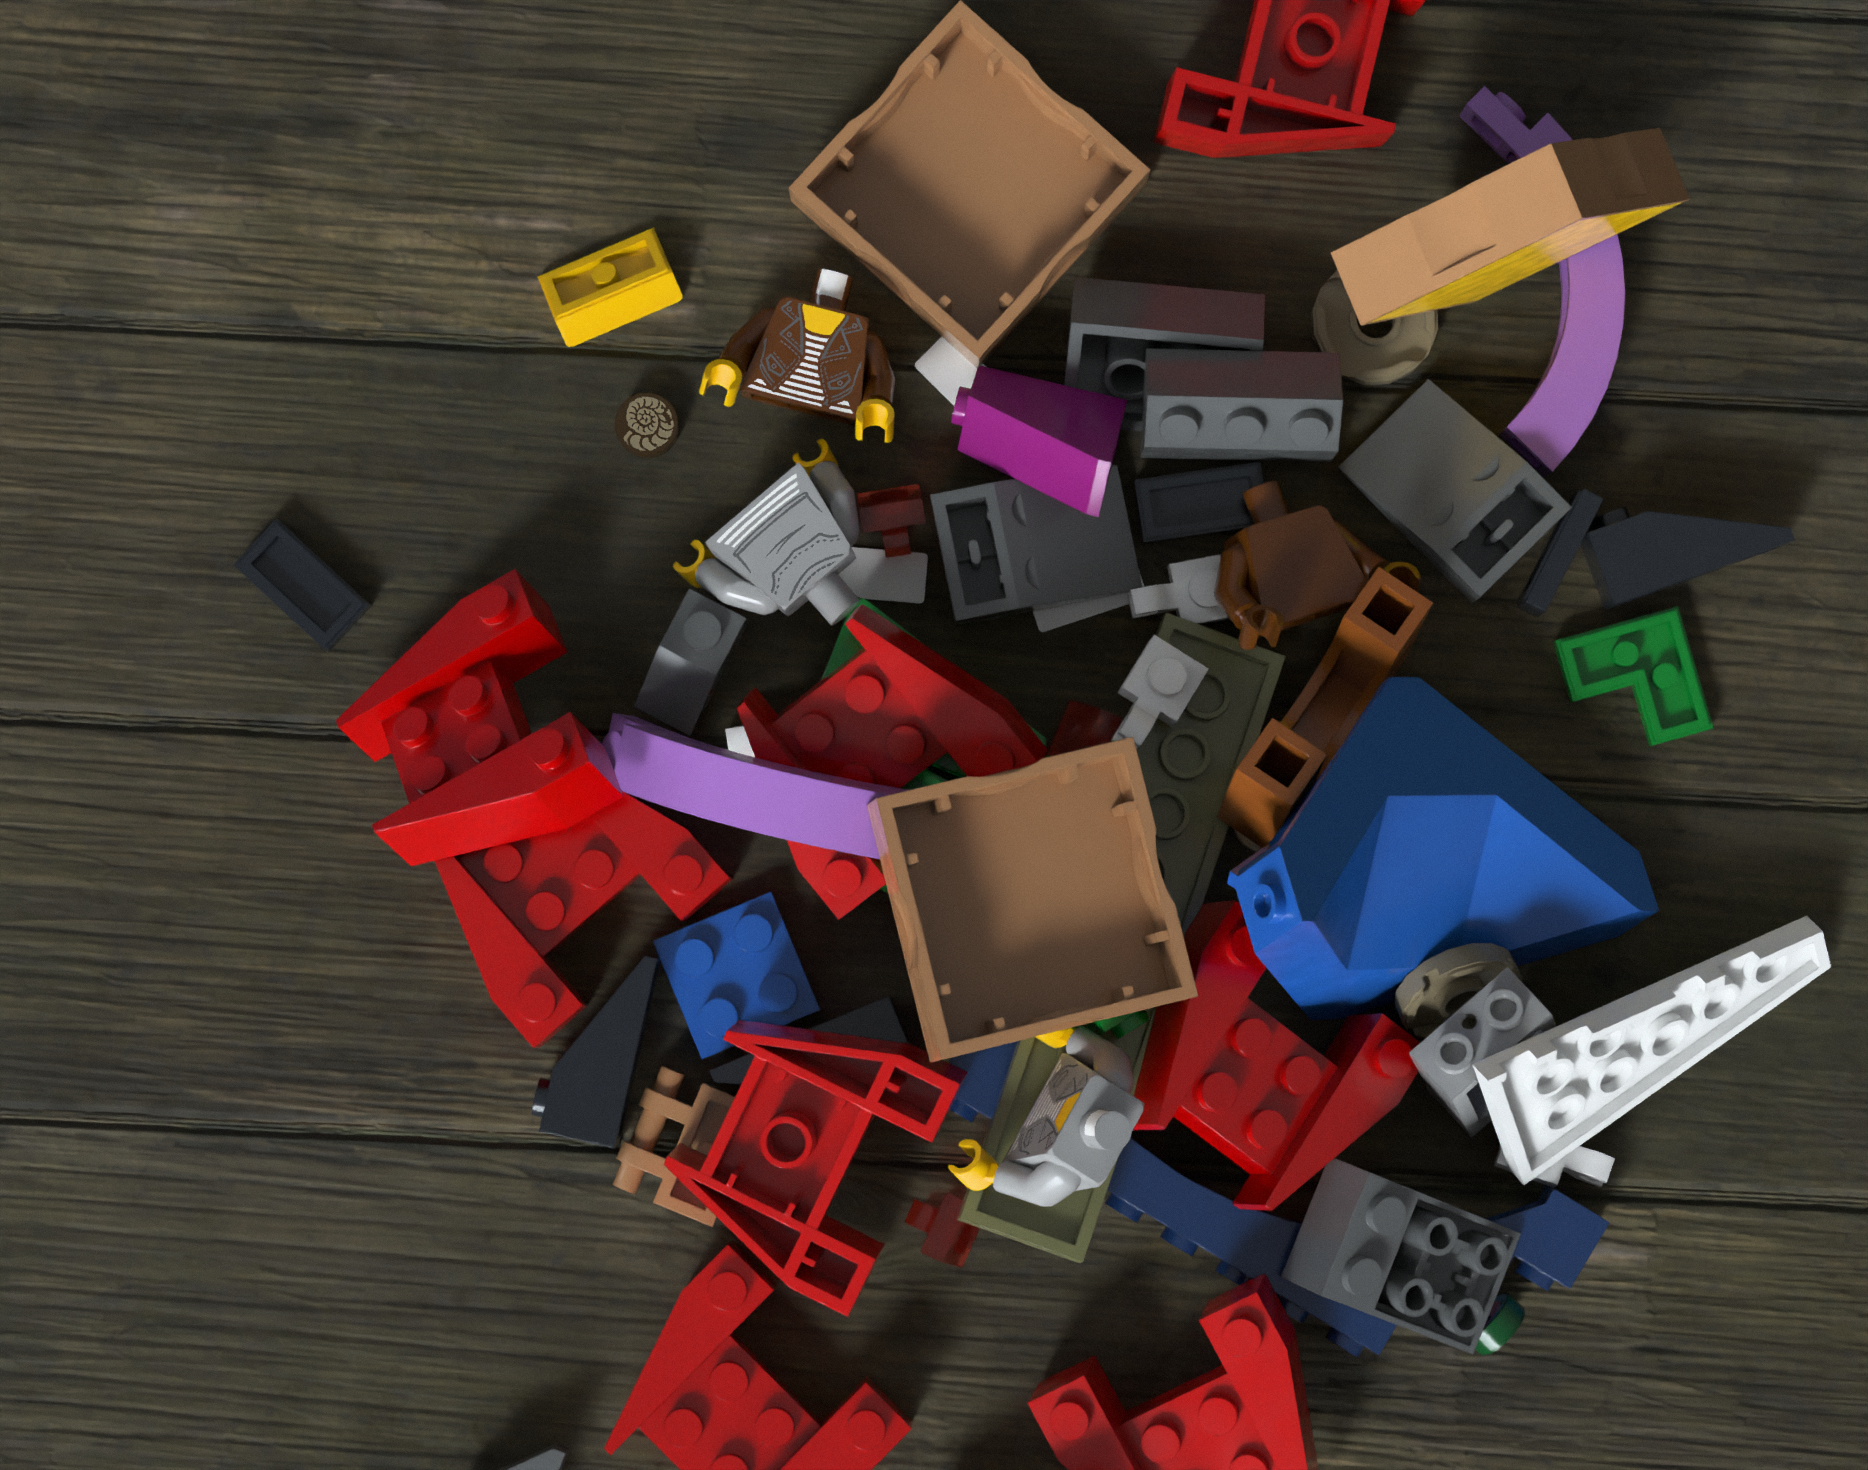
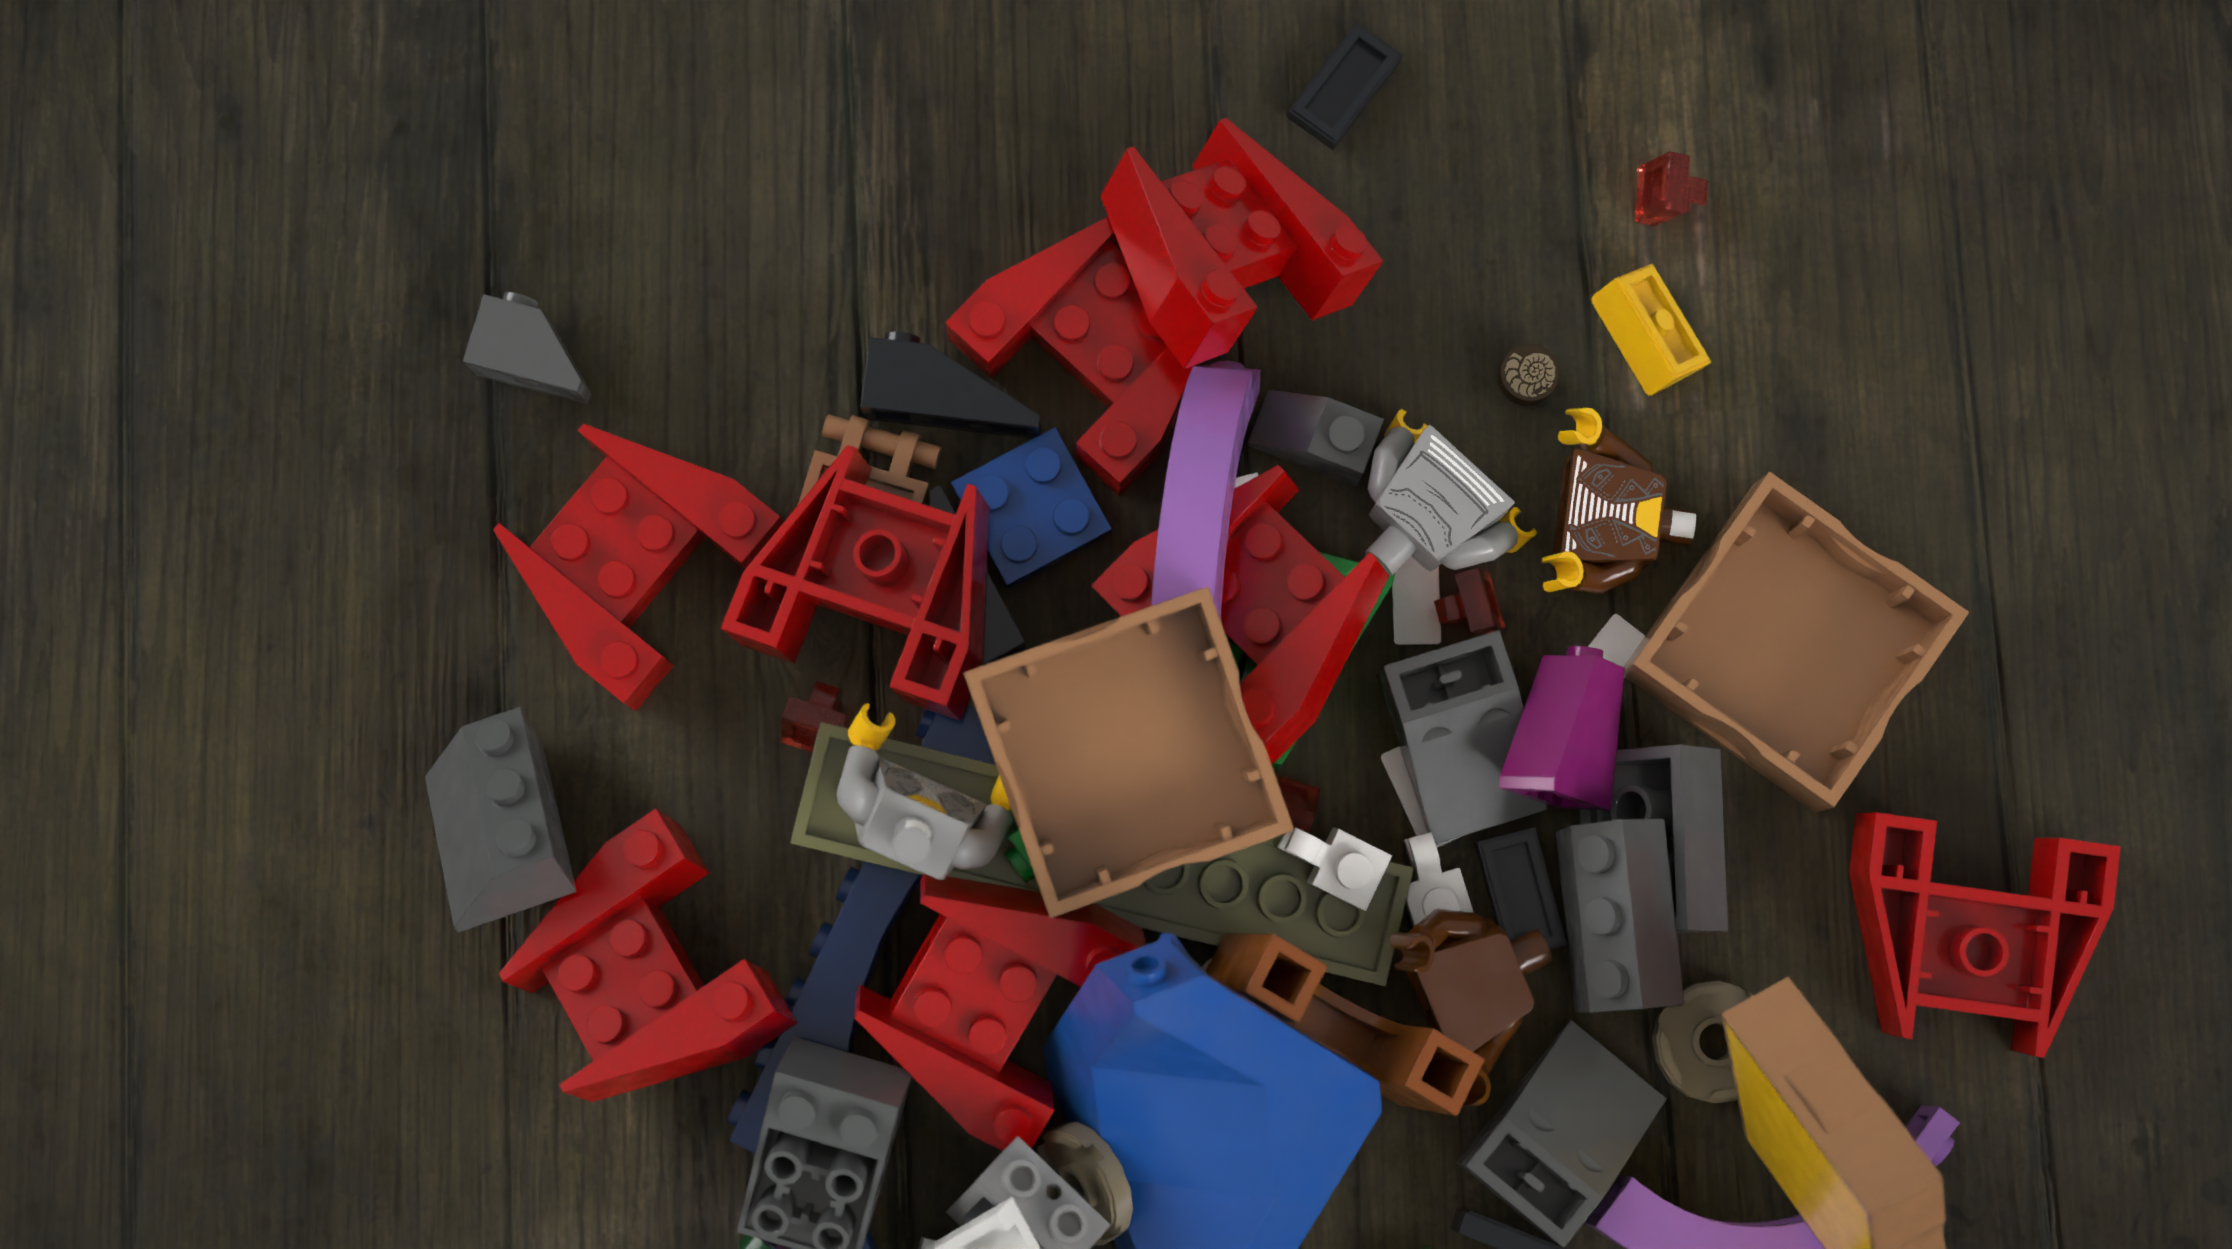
camera: 80 degrees right, 5 degrees down
none -> clear red tile [1635,151,1708,227]

